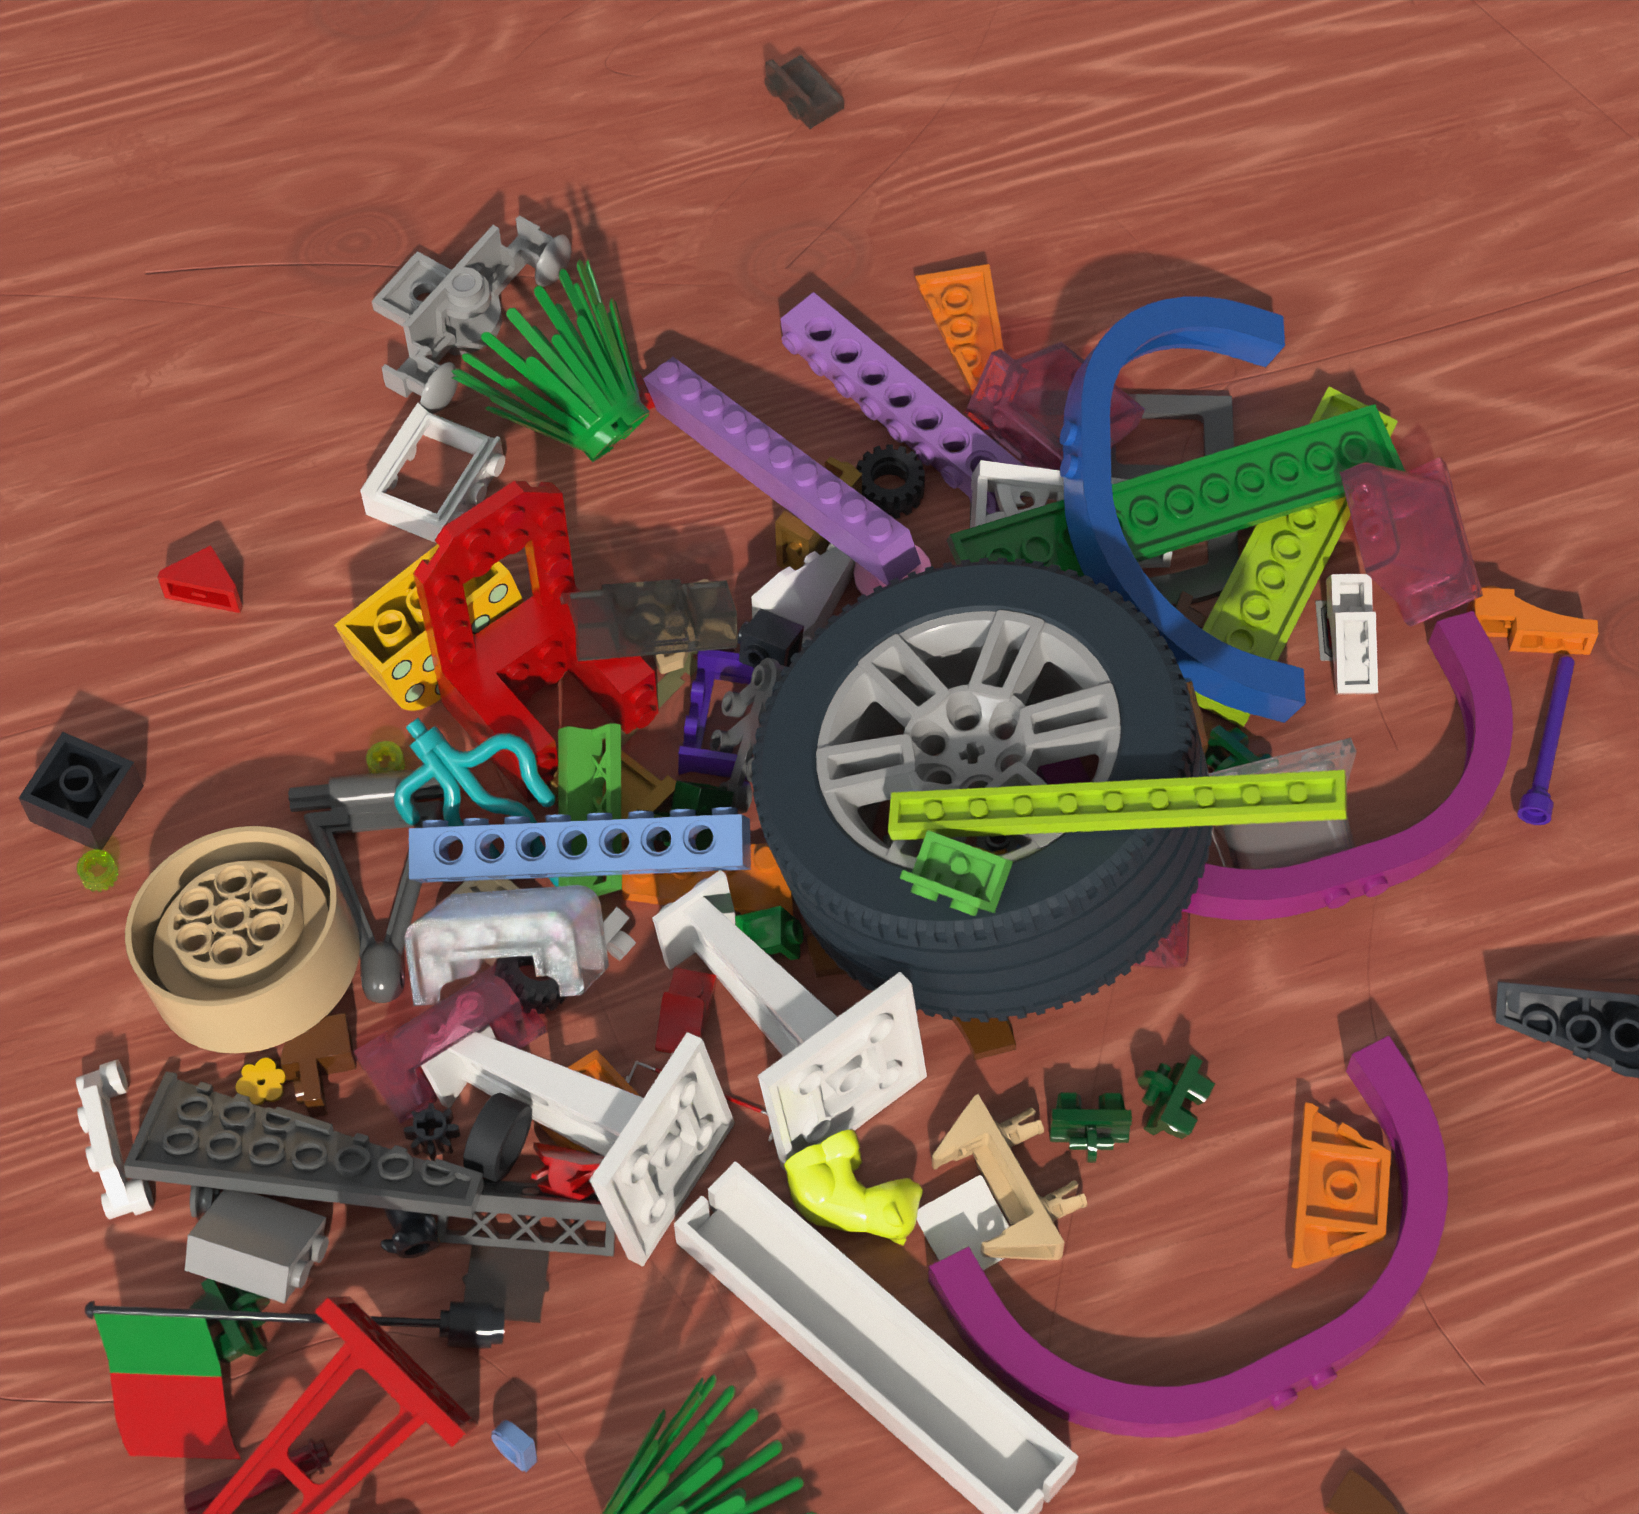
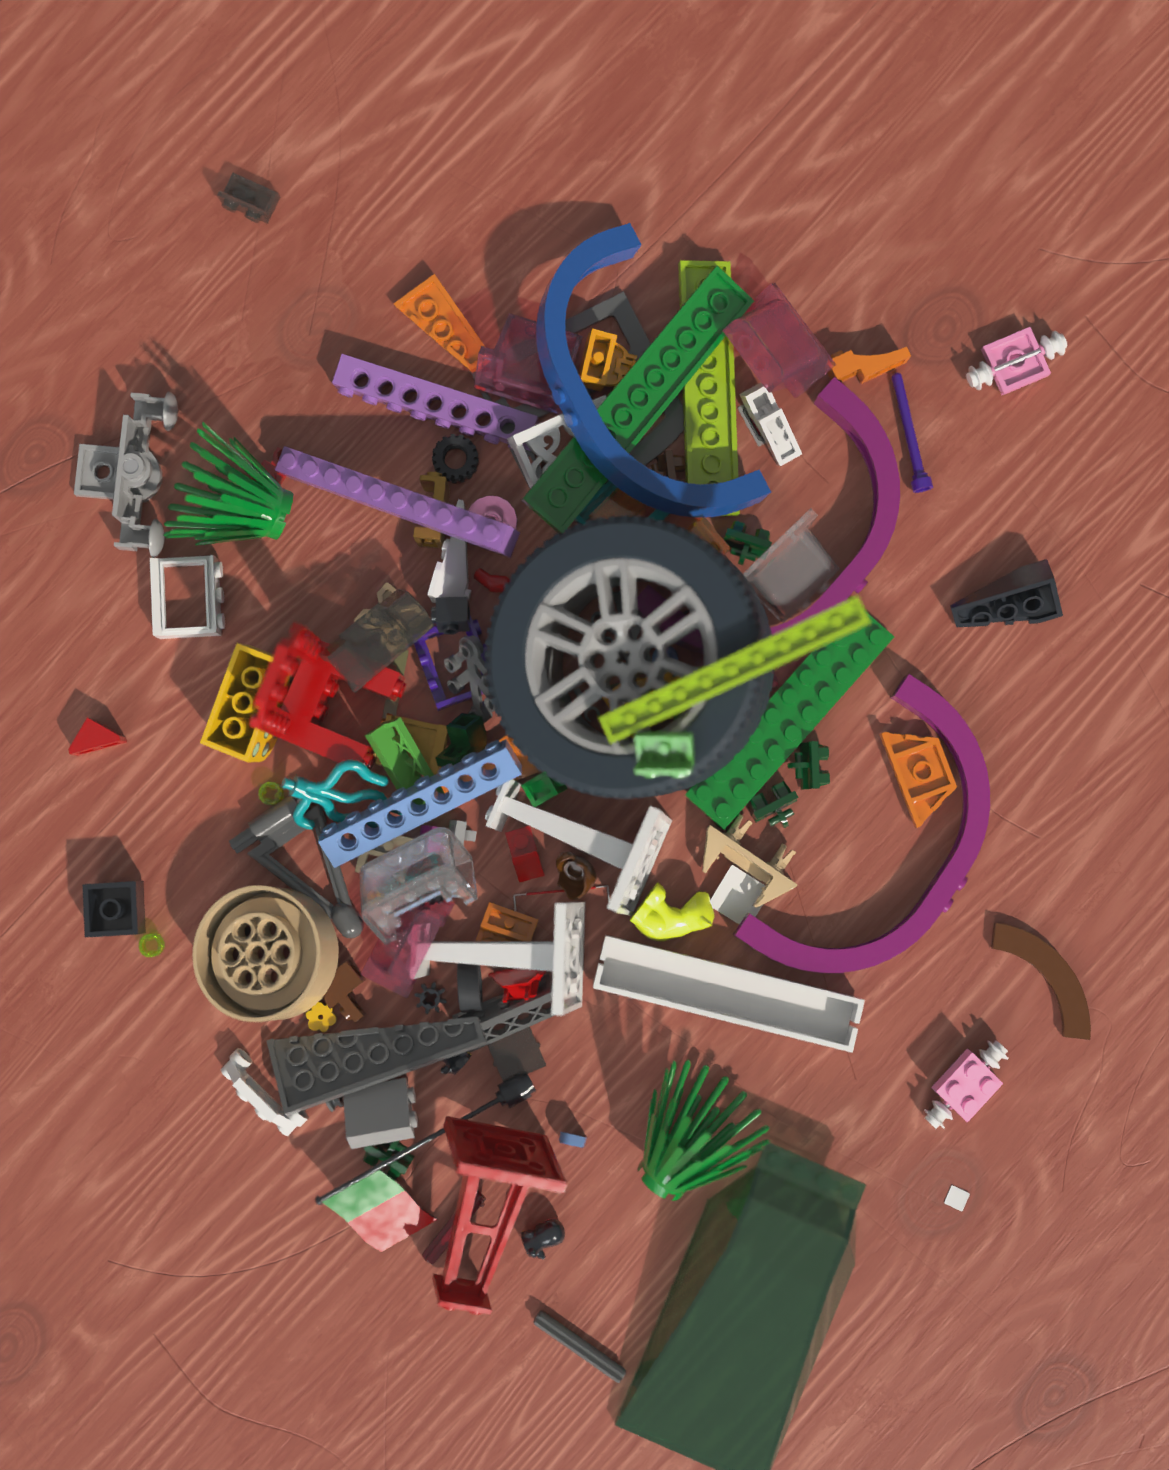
camera: 30 degrees left, 25 degrees up
none -> reddish brown hair [556,851,597,900]
none -> light orange brick [578,328,637,392]
none -> green plate [684,611,895,830]

